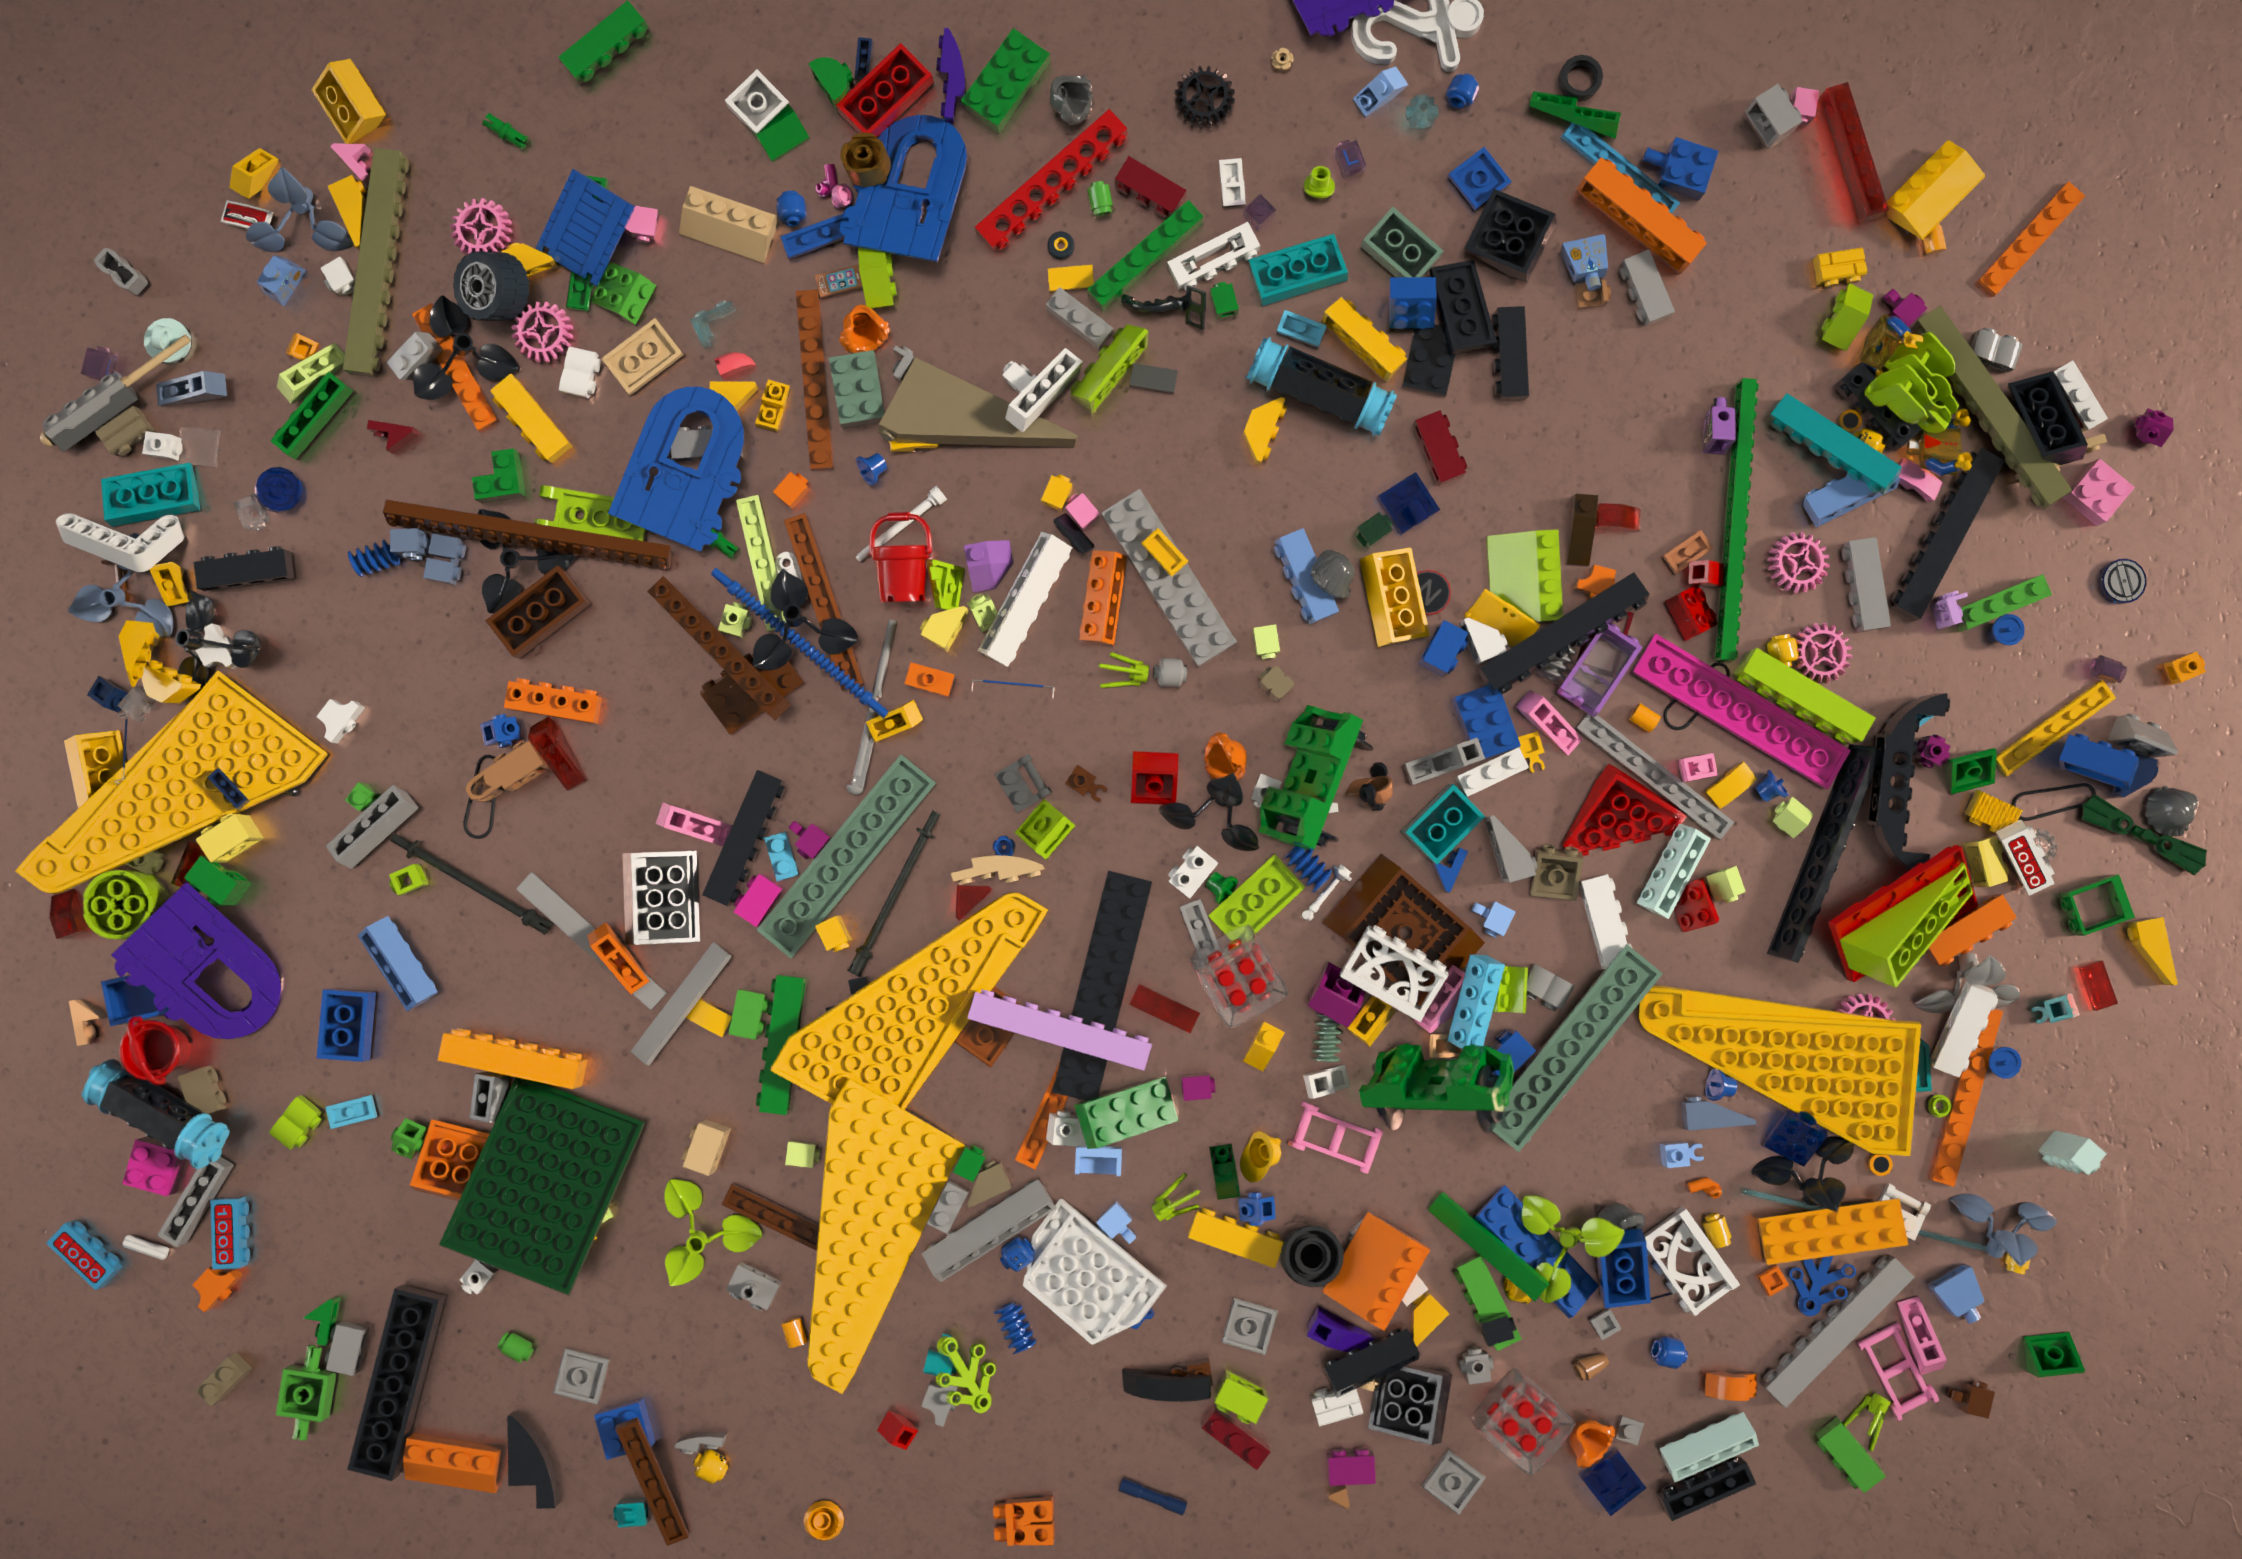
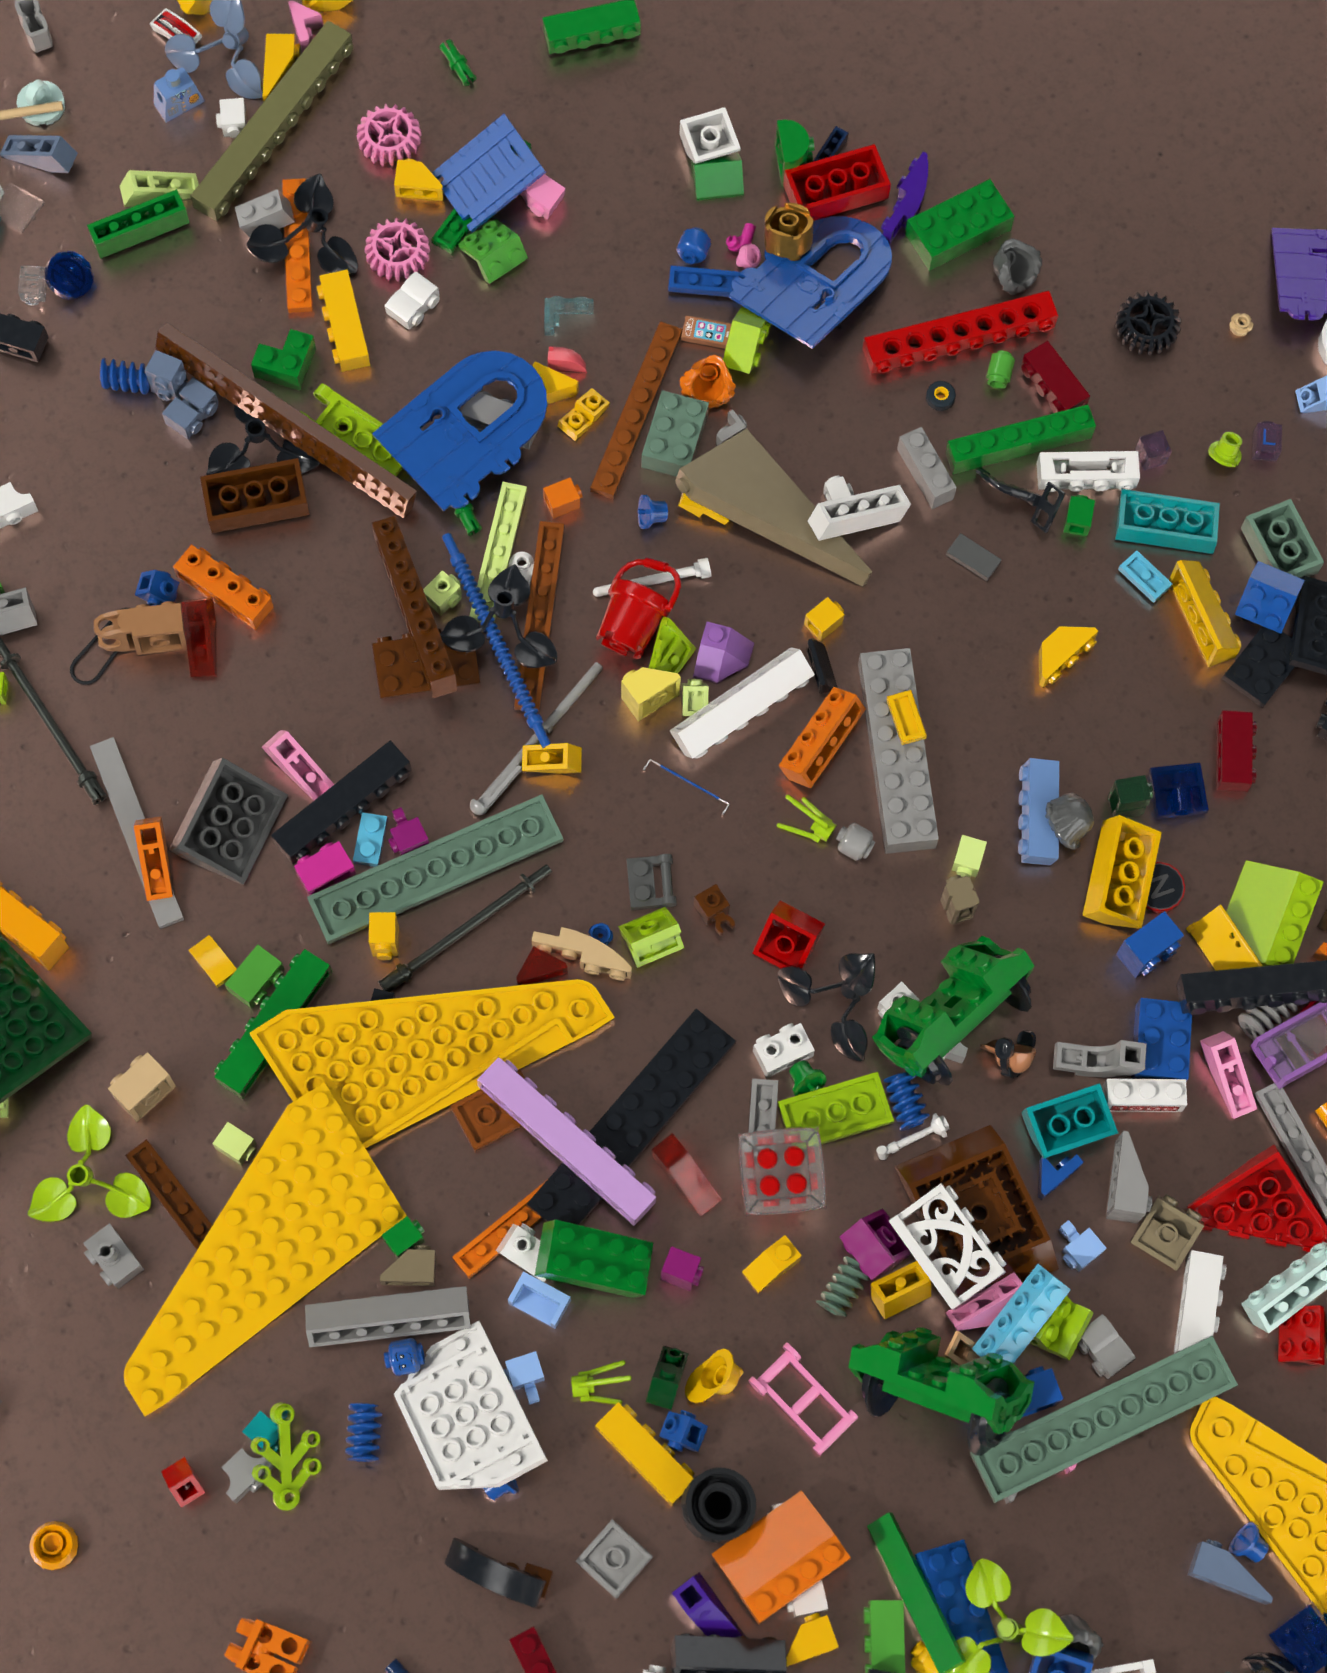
camera: 25 degrees right, 15 degrees down
light orange slope [285,333,318,361] -> none
dark red slope [367,420,419,454] -> none
black wheel [453,251,529,321] -> none
tan plate [601,318,684,395] -> none
light grey tile [631,942,732,1066] -> none
tan slope [679,186,779,264] -> none
light orange piece [781,1317,808,1348] -> none
orange brick [904,662,955,697] -> none
light grey brick [927,1179,969,1234] -> none
yellow tile [1048,265,1094,292] -> none
bright pink brick [1065,493,1100,531] -> none
lime slope [1070,324,1149,415] -> none
orange hair [1204,732,1247,780] -> none
lime brick [1213,1370,1268,1424] -> none
white slope [1219,158,1246,206] -> none
black brick [1246,337,1397,436] -> none
white brick [1303,1065,1350,1099] -> none
white slope [1458,618,1508,666] -> none
yellow plate [1518,731,1545,773] -> none
light blue brick [1660,1141,1704,1168] -> none
orange arm [1687,1177,1722,1199] -> none

